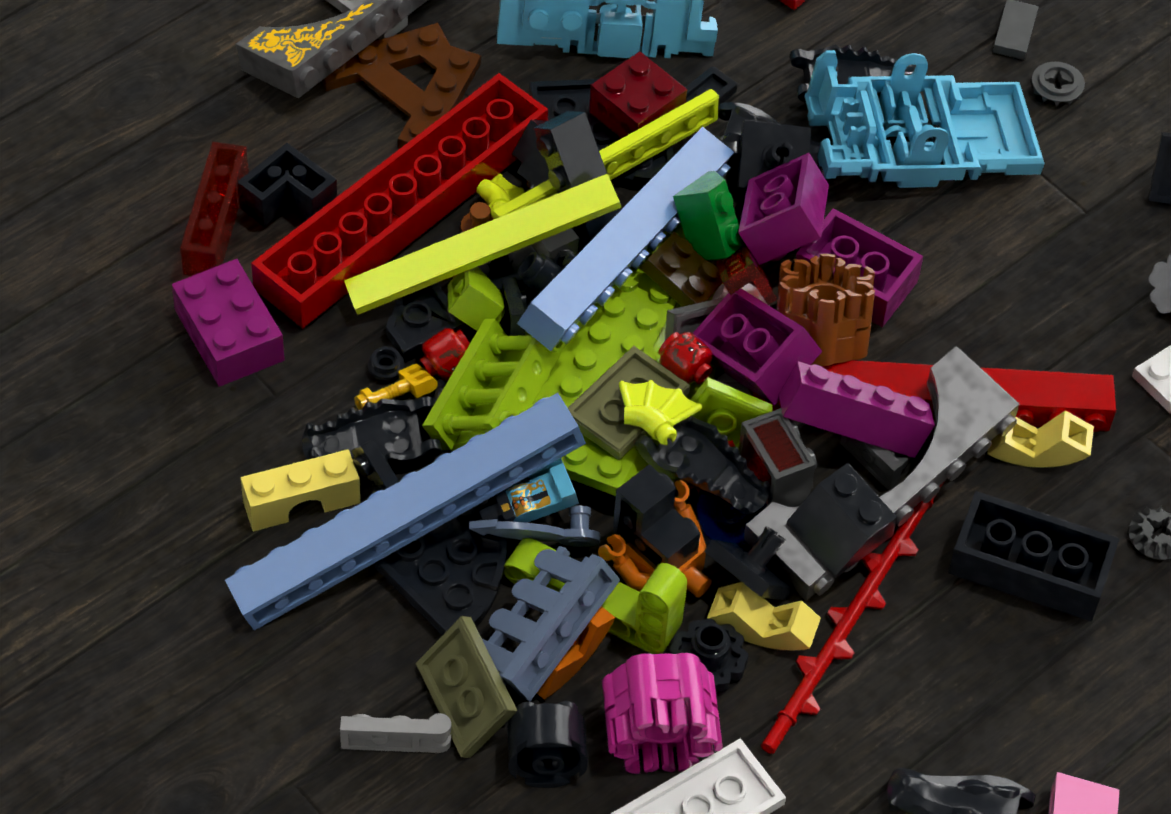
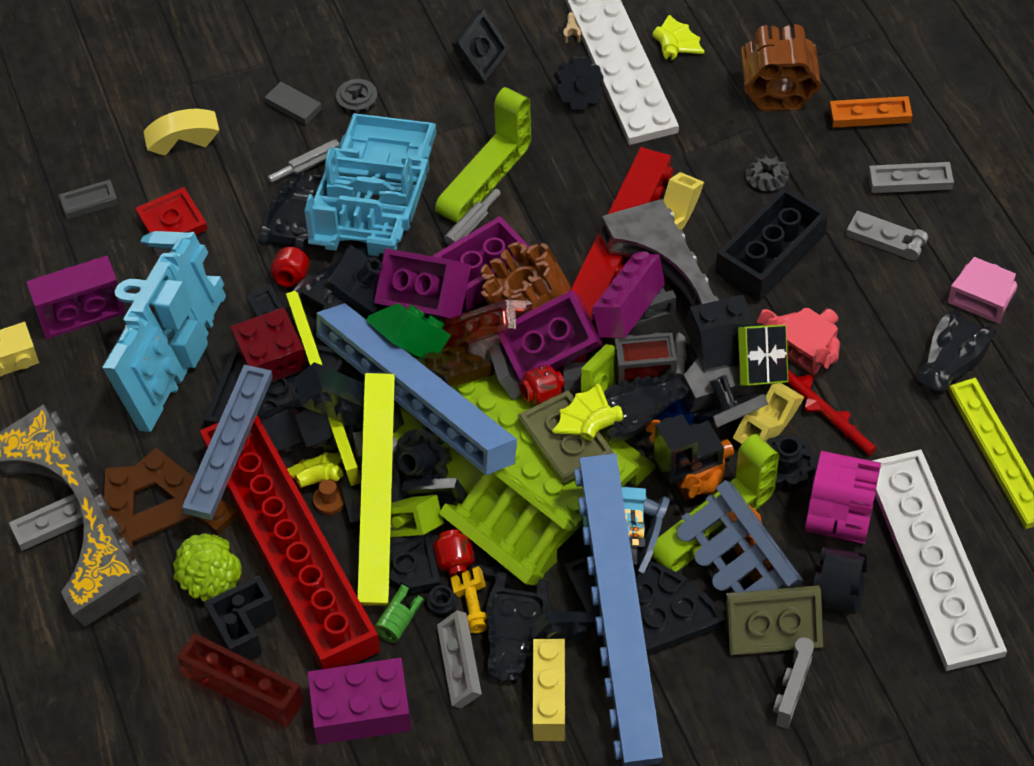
camera: 65 degrees left, 0 degrees up
none -> lime hair [173,533,242,601]
none -> sand blue plate [182,365,273,520]
none -> light grey axle [268,139,340,183]
none -> red head [270,247,310,288]
none -> bright green hinge [374,585,424,643]
none -> lime beam [435,87,531,223]
none -> light grey plate [437,610,482,708]
none -> light grey axle [443,189,501,246]
none -> black tile [738,325,788,385]
none -> coral torso [756,308,840,375]
none -> light grey plate [846,211,928,260]

